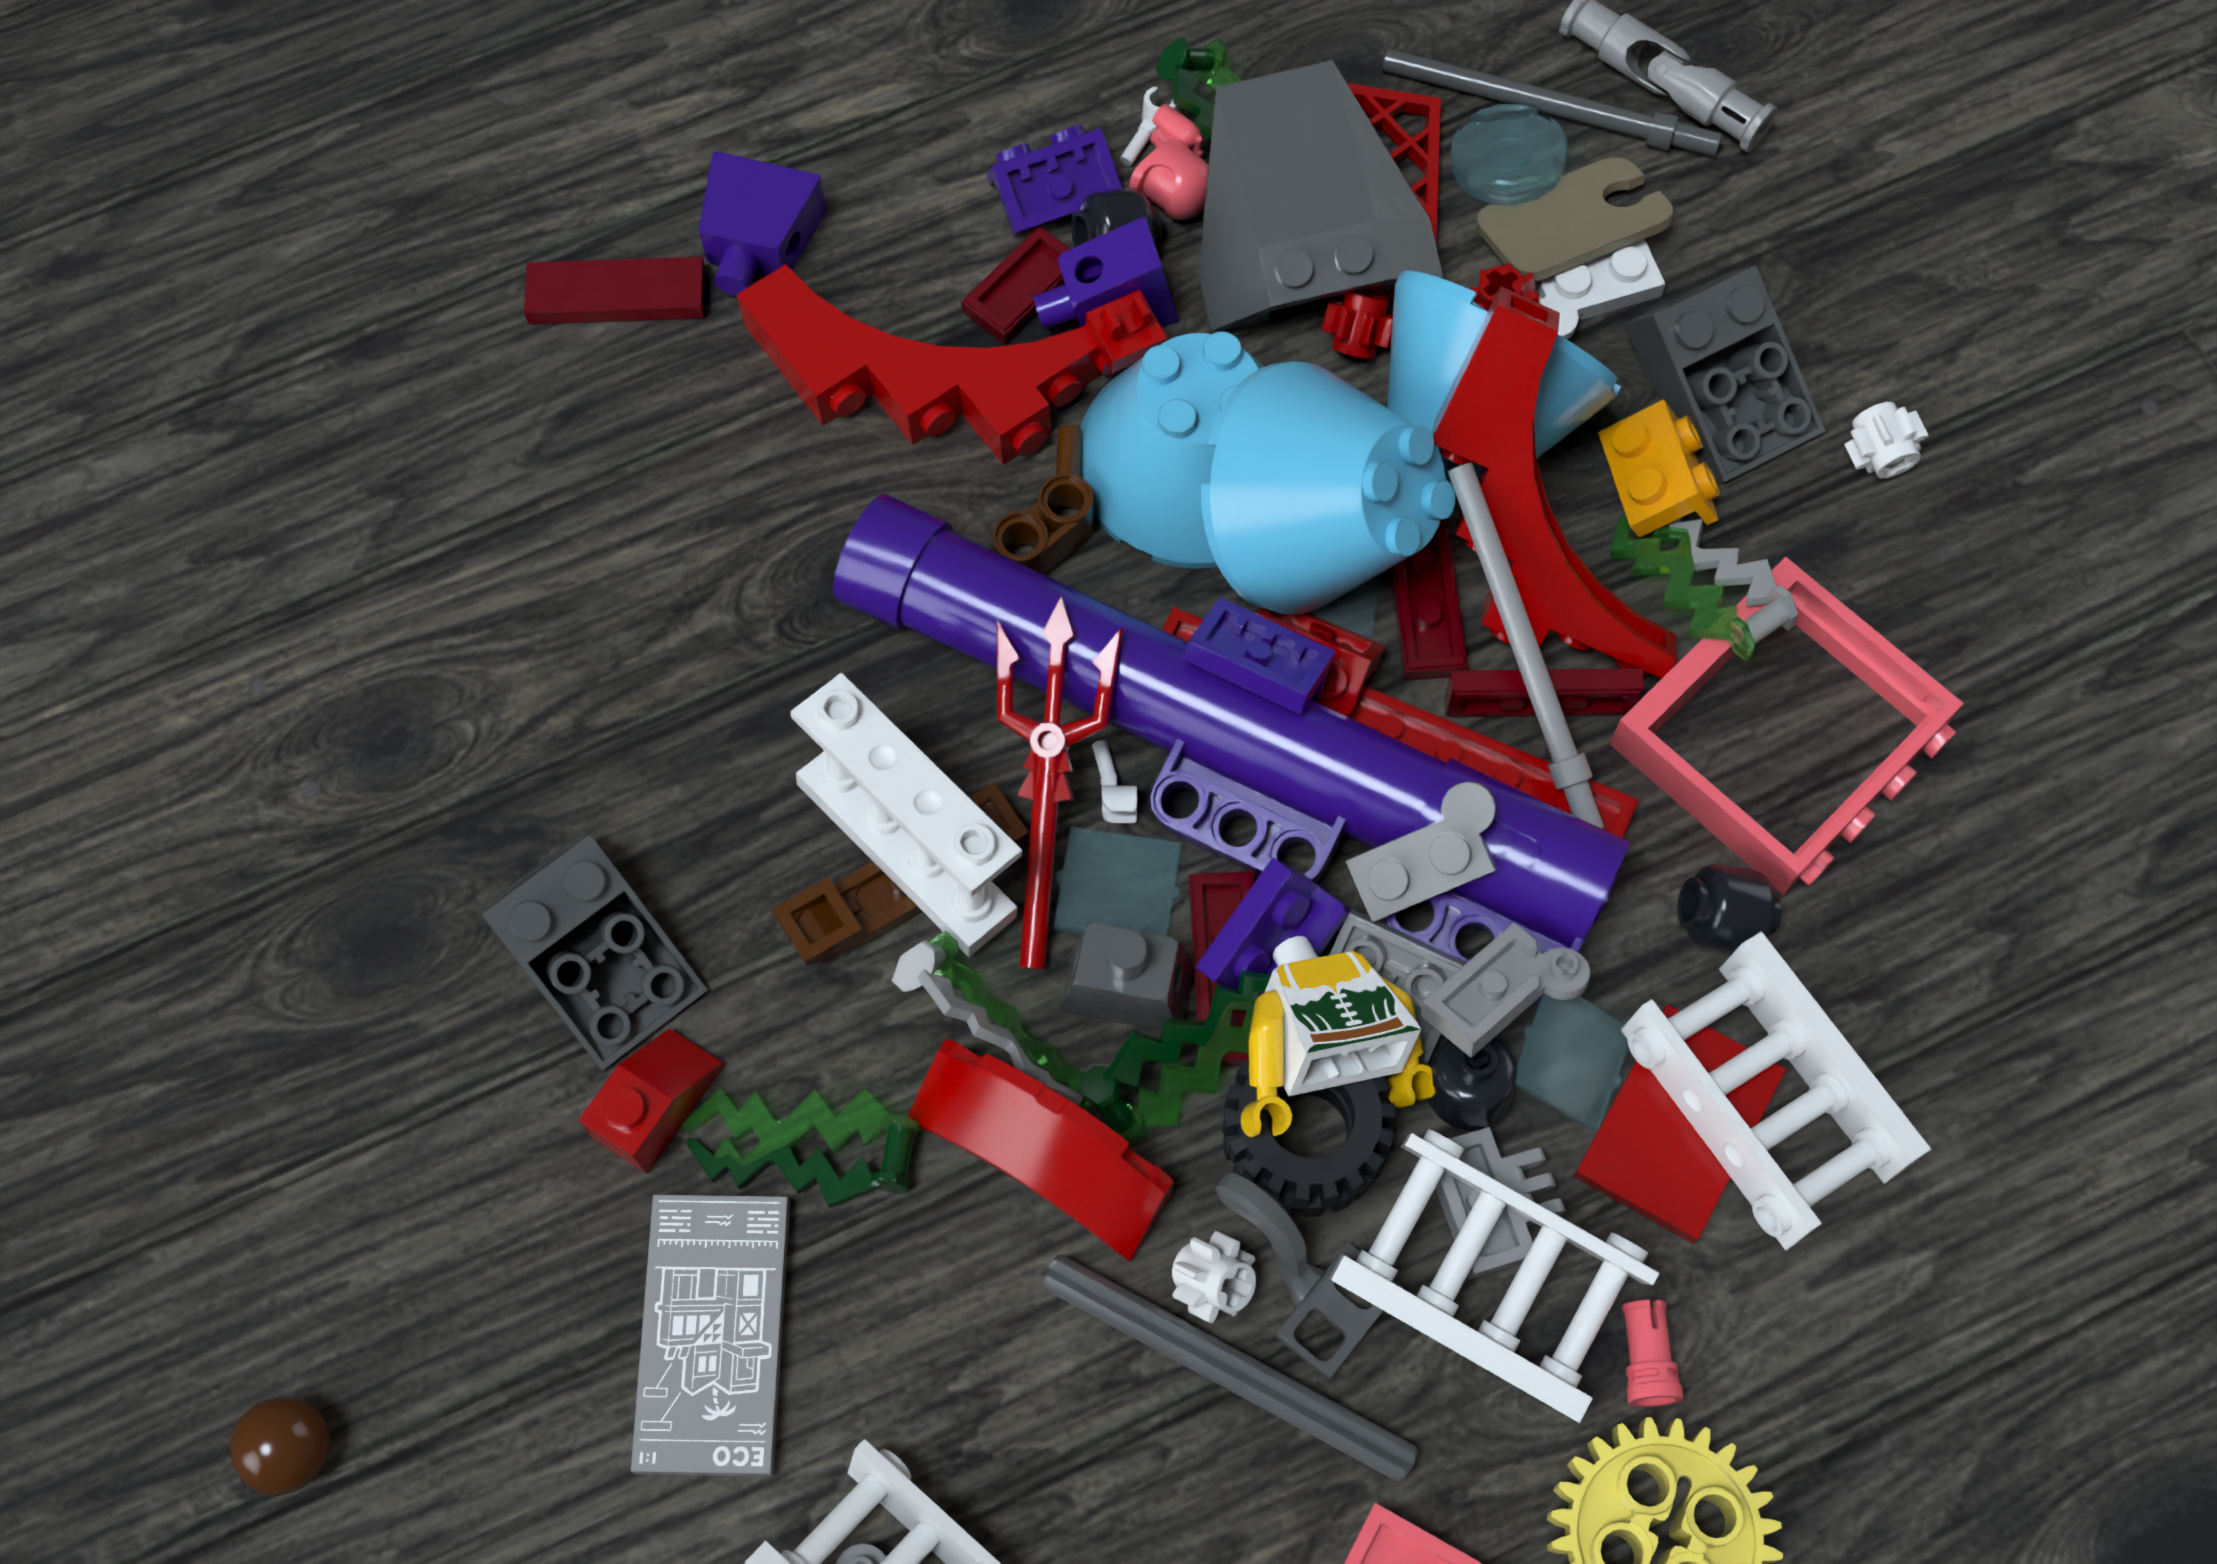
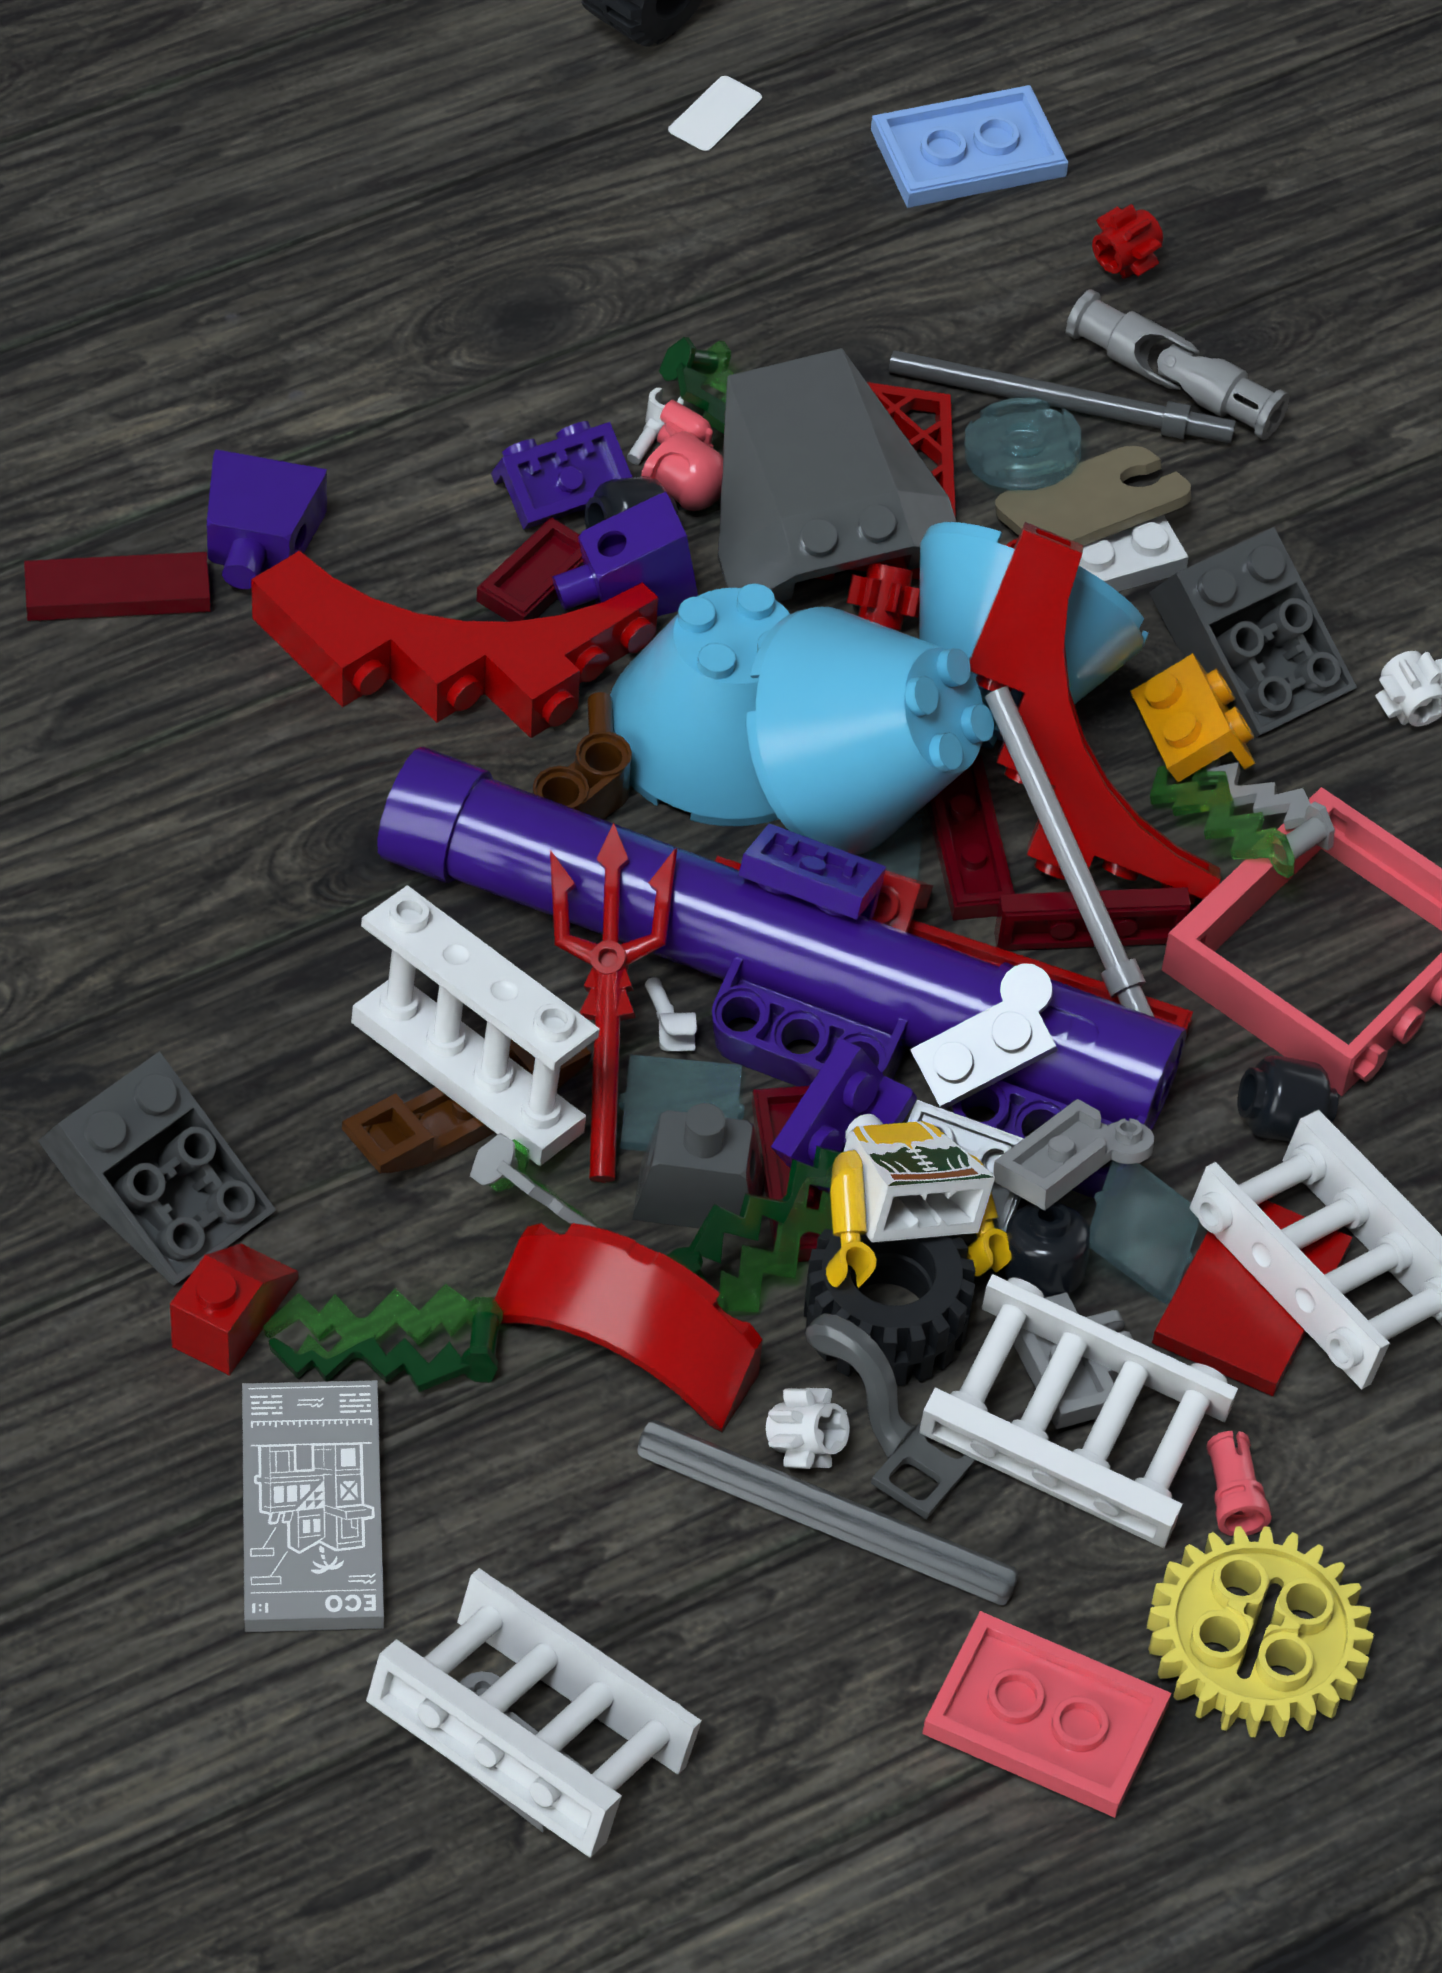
camera: 10 degrees left, 15 degrees down
red tile [1085,289,1167,373] -> none

